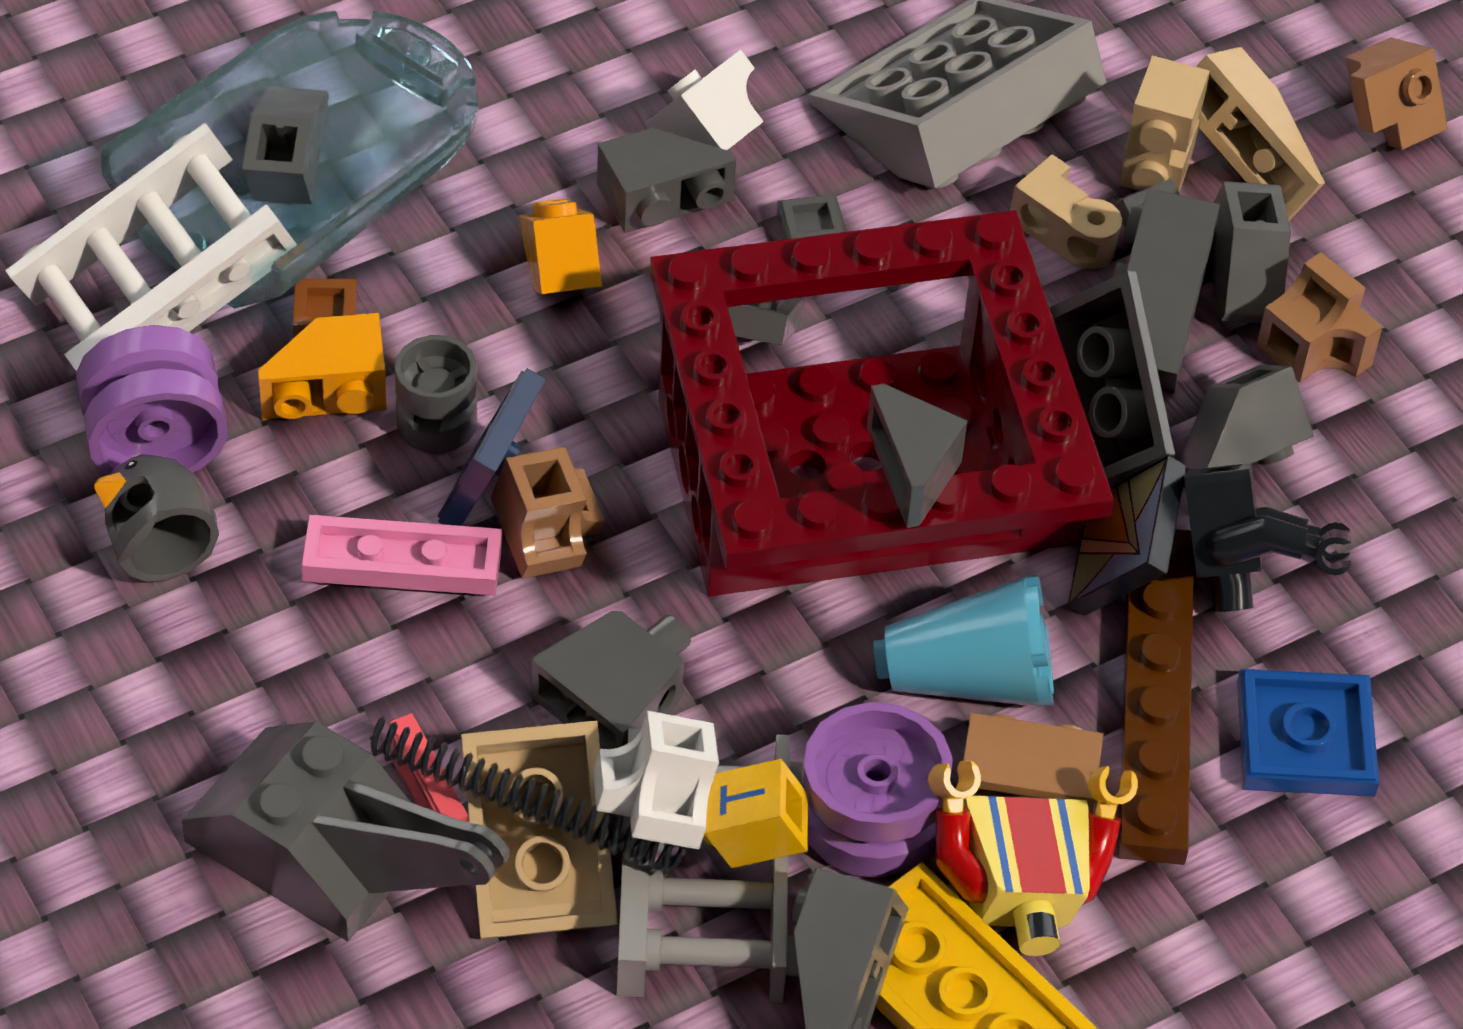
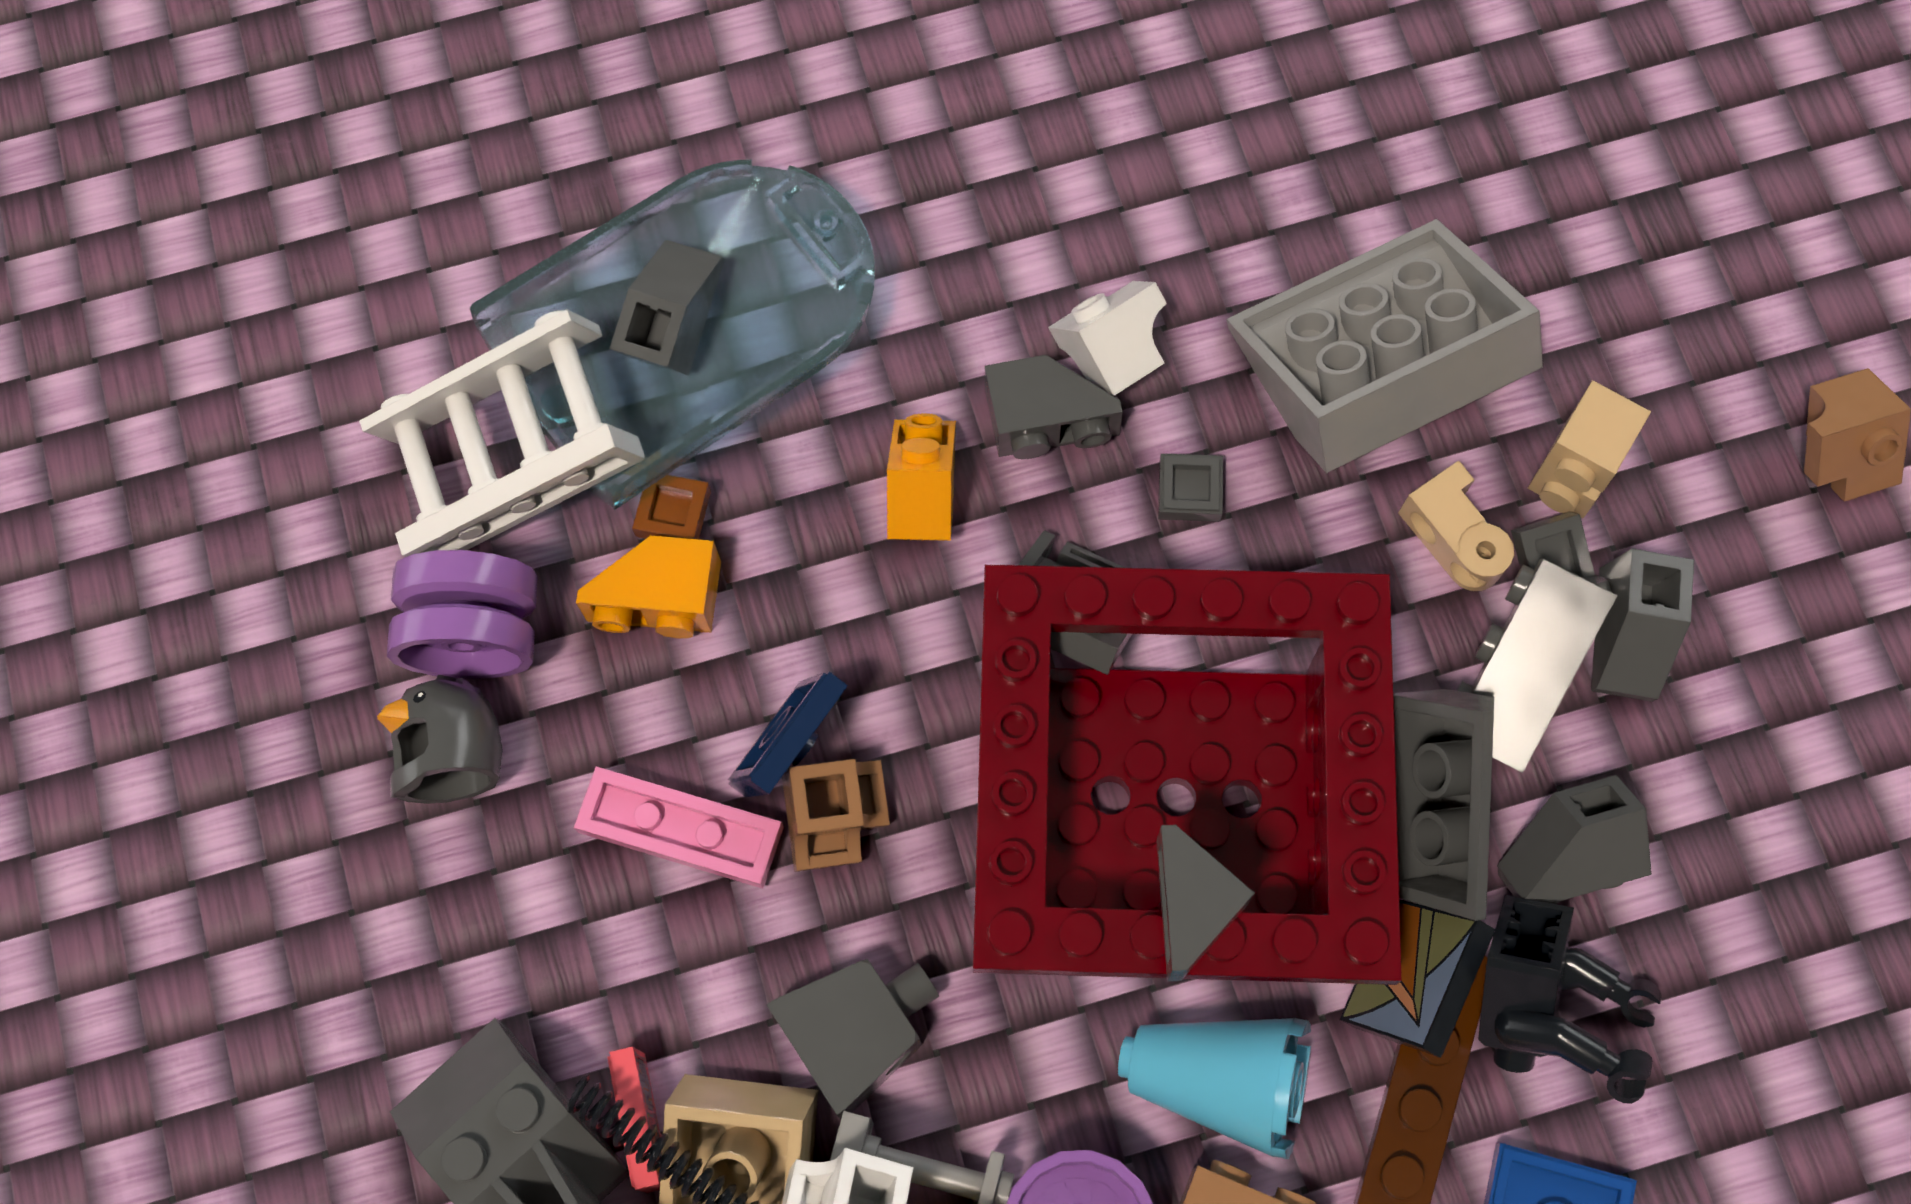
camera: 20 degrees right, 20 degrees up
dark grey wheel [395,335,478,453] -> none
tan slope [1196,47,1325,221] -> none
medium nougat brick [1256,252,1383,383] -> none

